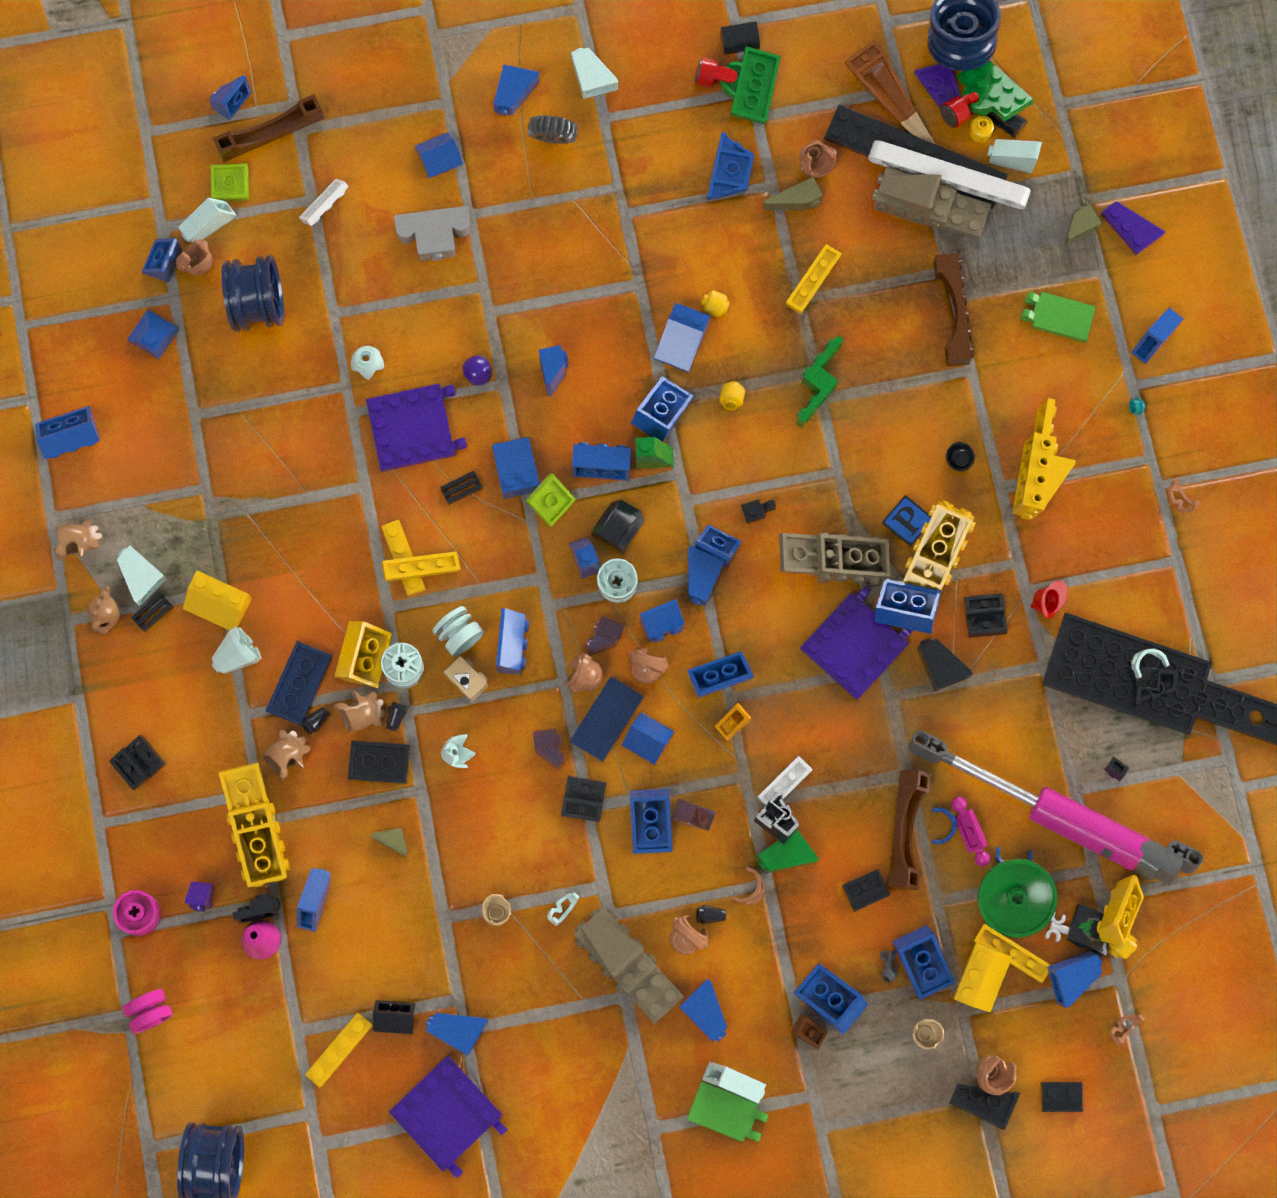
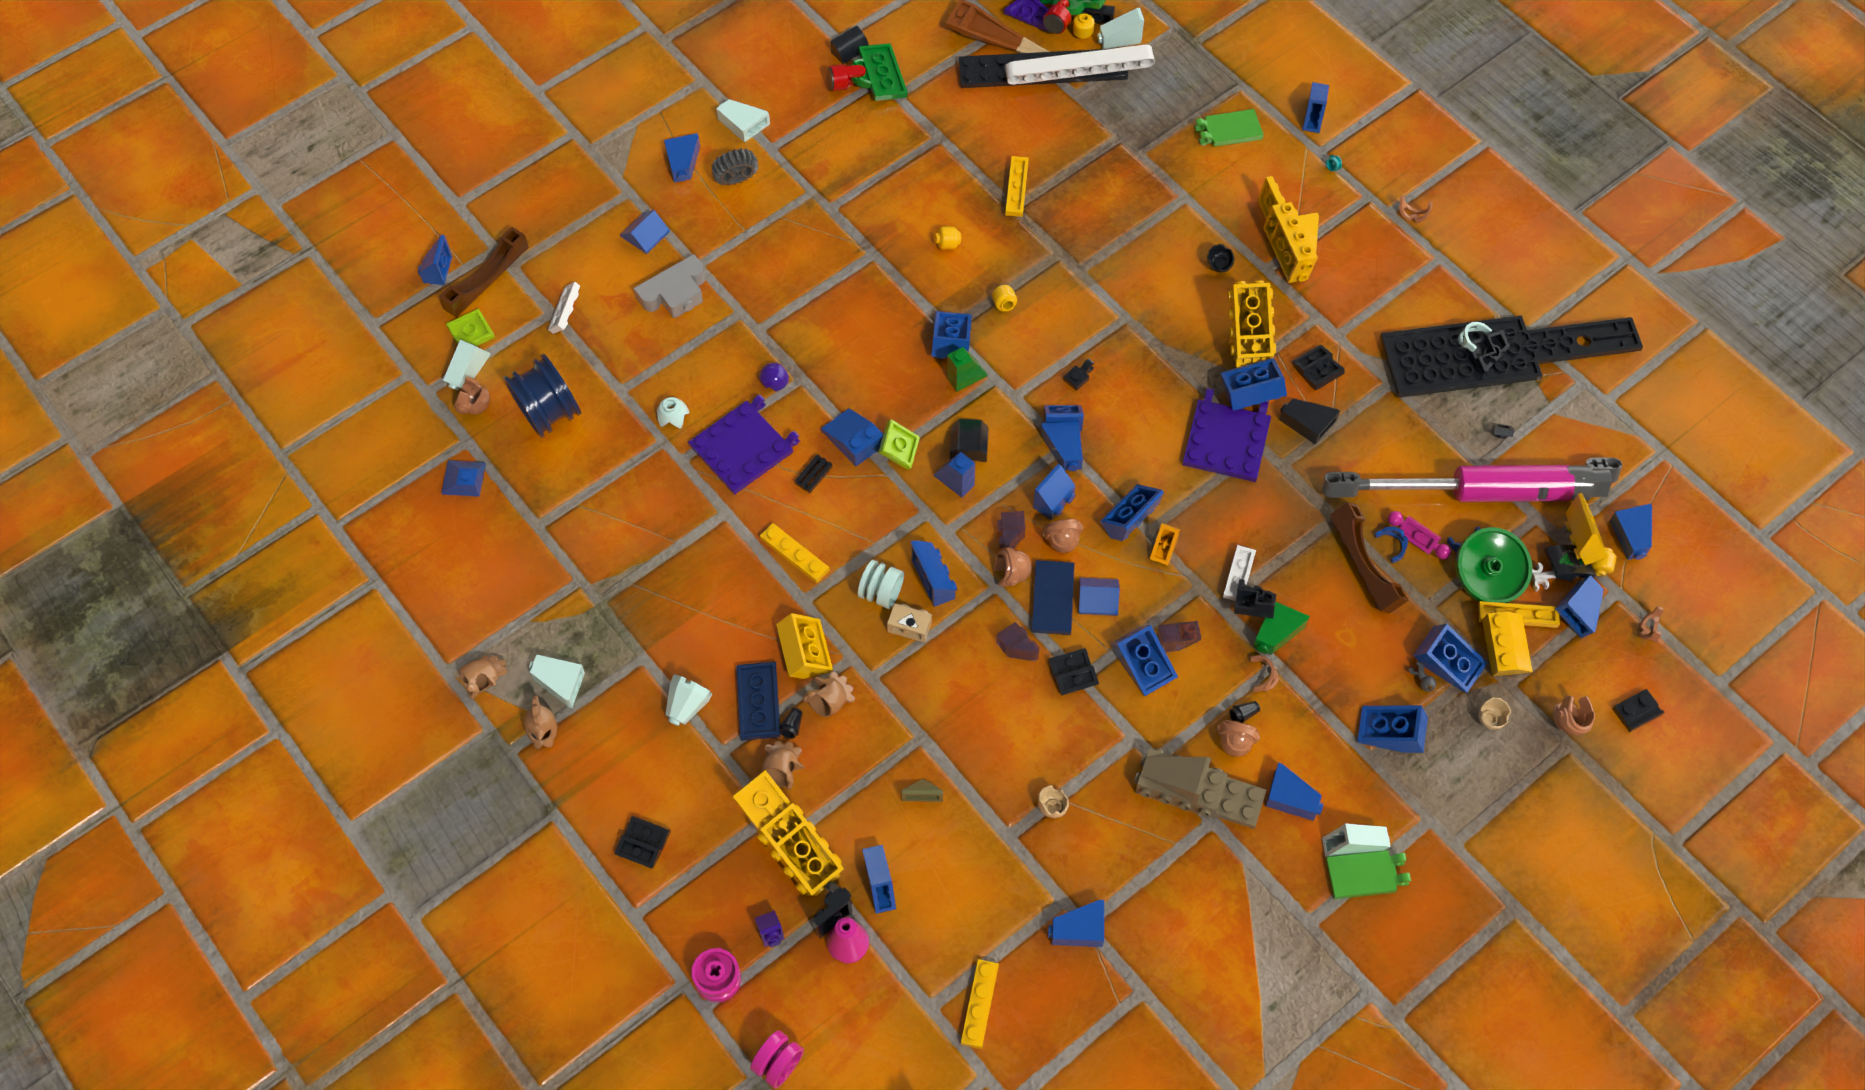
camera: 25 degrees left, 15 degrees down
blue slope [35,406,100,459] -> none
black tile [131,592,173,632] -> none
blue slope [142,238,182,282] -> none
yellow slope [183,571,252,631] -> none
black plate [348,740,410,784] -> none
black brick [373,1000,415,1034] -> none
yellow plate [381,551,461,581] -> none
light aqua wheel [381,643,424,689] -> none
black cone [386,702,407,732] -> none
dark purple plate [389,1056,508,1178] -> none
light aqua piece [441,734,476,768] -> none
blue slope [539,345,568,396] -> none
light aqua helmet [547,892,579,926] -> none
blue brick [572,442,631,481] -> none
light aqua wheel [597,558,638,603] -> none
slope [654,302,710,373] -> none
blue wing [707,132,754,200] -> none
olive slope [763,177,823,211] -> none
dark tan wedge [779,533,890,584] -> none
reddish brown slope [791,1014,828,1049] -> none
green bracket [796,335,844,428] -> none
nougat helmet [800,140,837,179] -> none
black plate [842,870,890,912] -> none
dark tan wedge [872,167,991,240] -> none
piece [881,495,932,547] -> none
reddish brown arch [933,253,974,367] -> none
black wing [949,1084,1020,1130] -> none
red piece [1030,580,1068,619] -> none
olive slope [1065,204,1102,246] -> none
dark purple wing [1101,201,1166,255] -> none
none -> blue slope [1610,503,1652,560]

